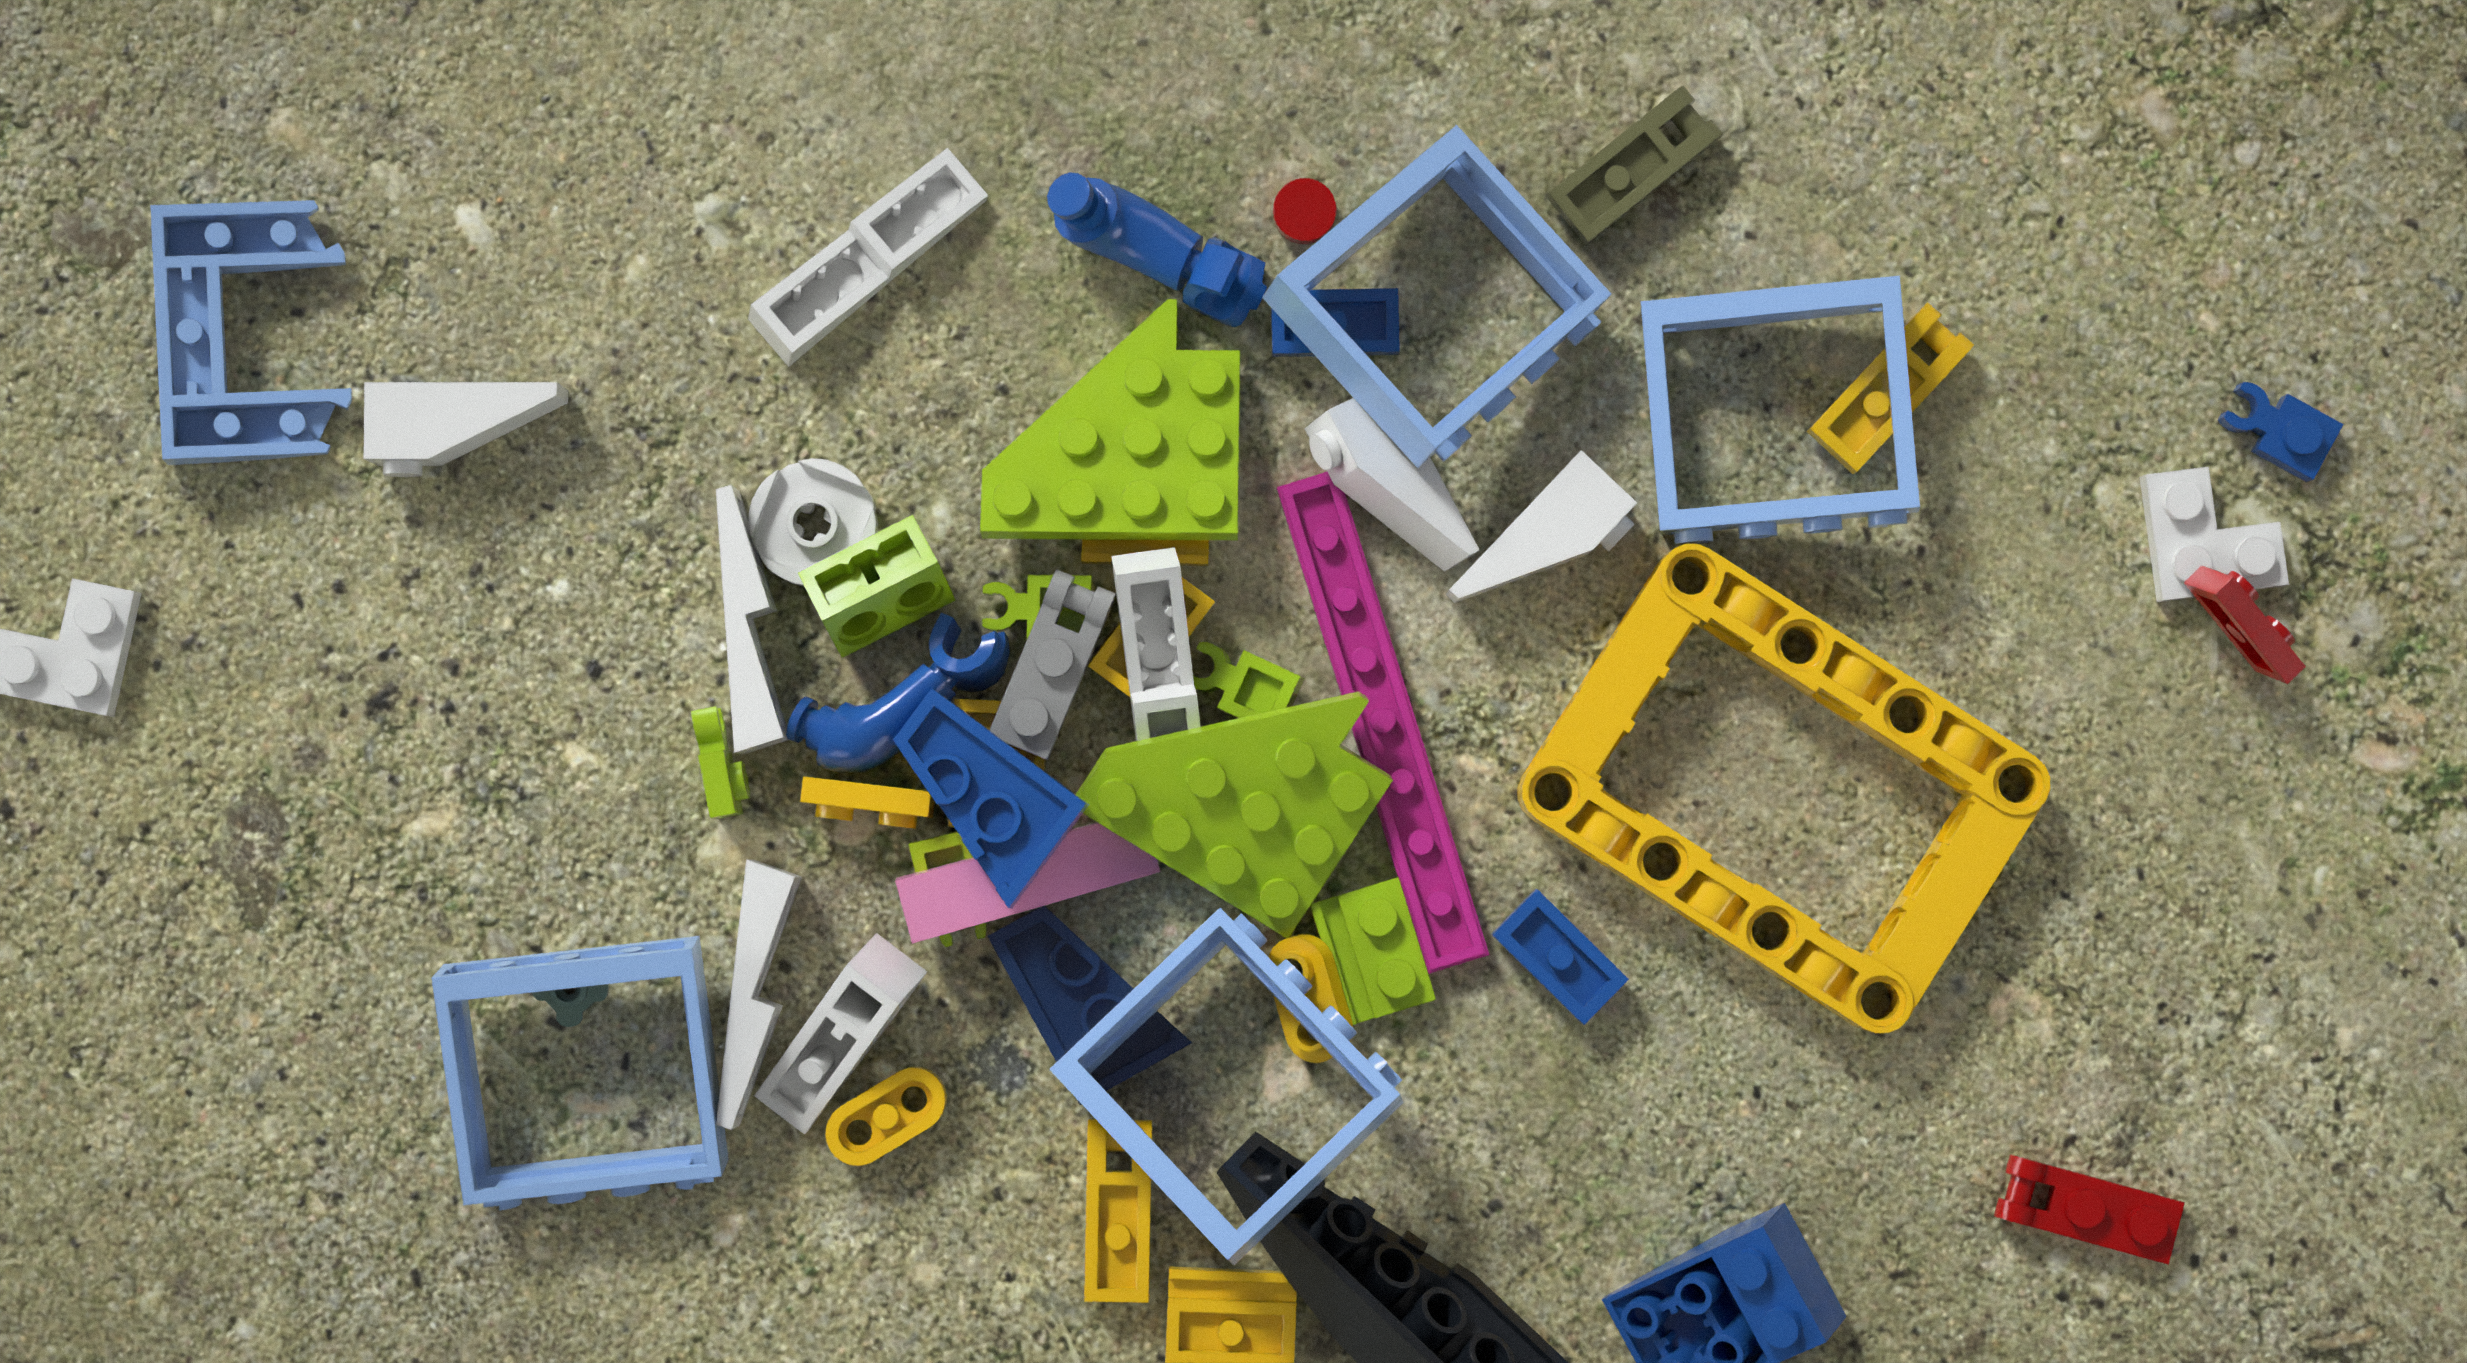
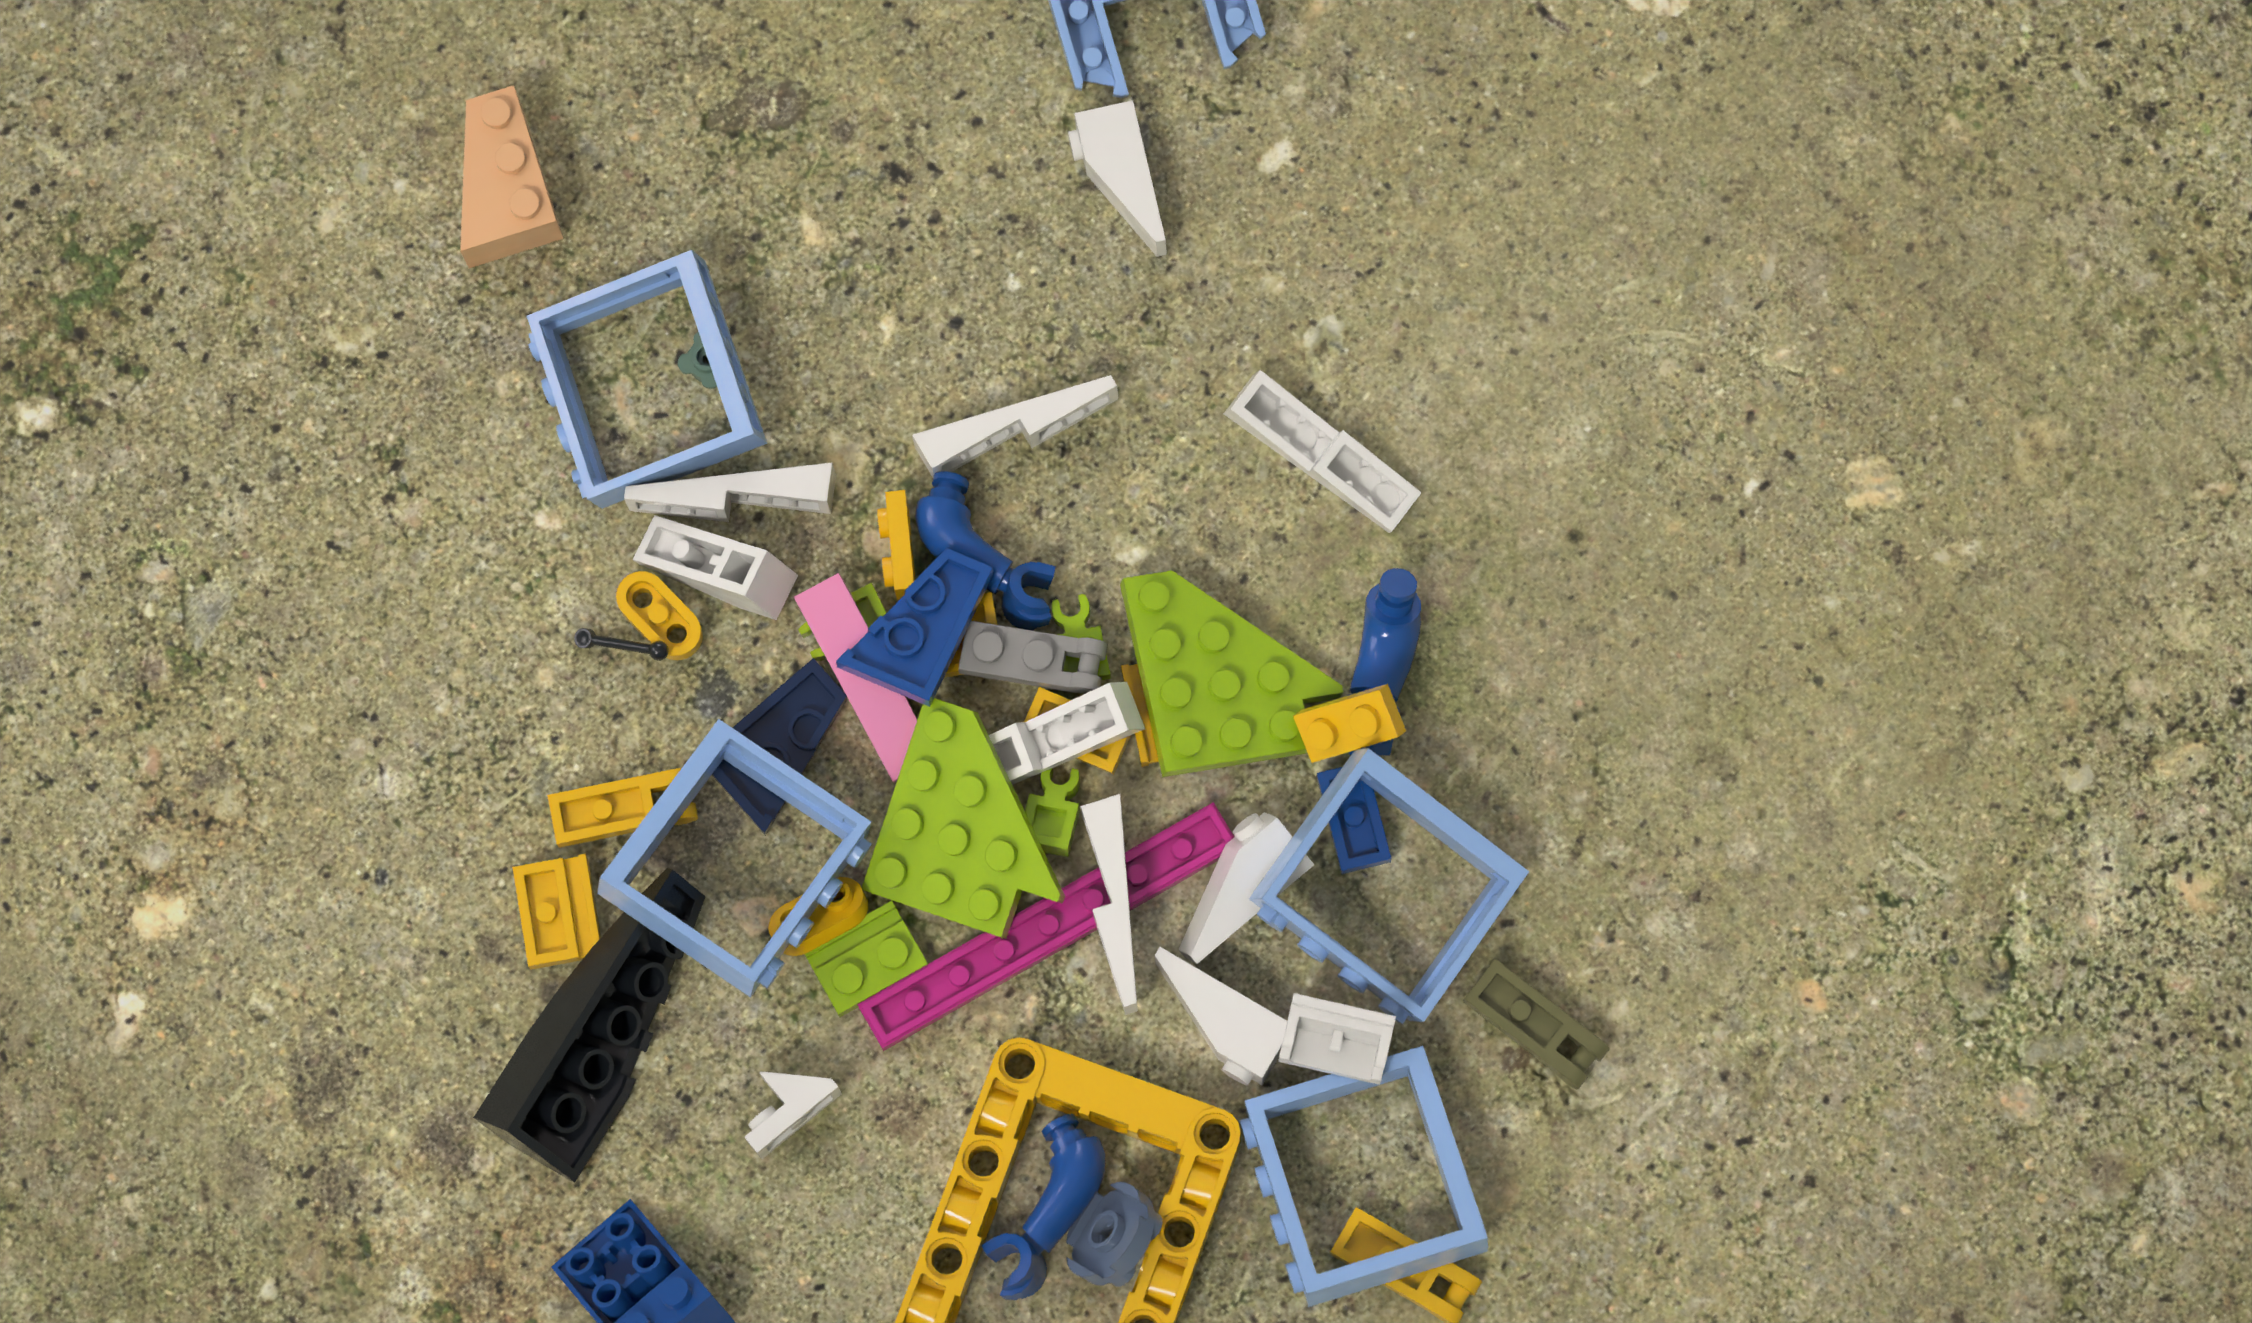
camera: 85 degrees right, 10 degrees down
lime plate [691,706,750,819] -> none
white plate [748,458,878,586] -> none
lime brick [798,515,956,658] -> none
red tile [1273,178,1336,245] -> none
blue plate [1491,889,1629,1025] -> none
none -> light nougat wedge [460,85,564,268]
none -> black hinge [574,628,669,661]
none -> white slope [745,1072,842,1159]
none -> blue piece [981,1114,1106,1300]
none -> sand blue plate [1066,1182,1163,1287]
none -> white slope [1081,794,1138,1015]
none -> white hinge [1278,993,1396,1085]
none -> yellow plate [1293,684,1406,763]

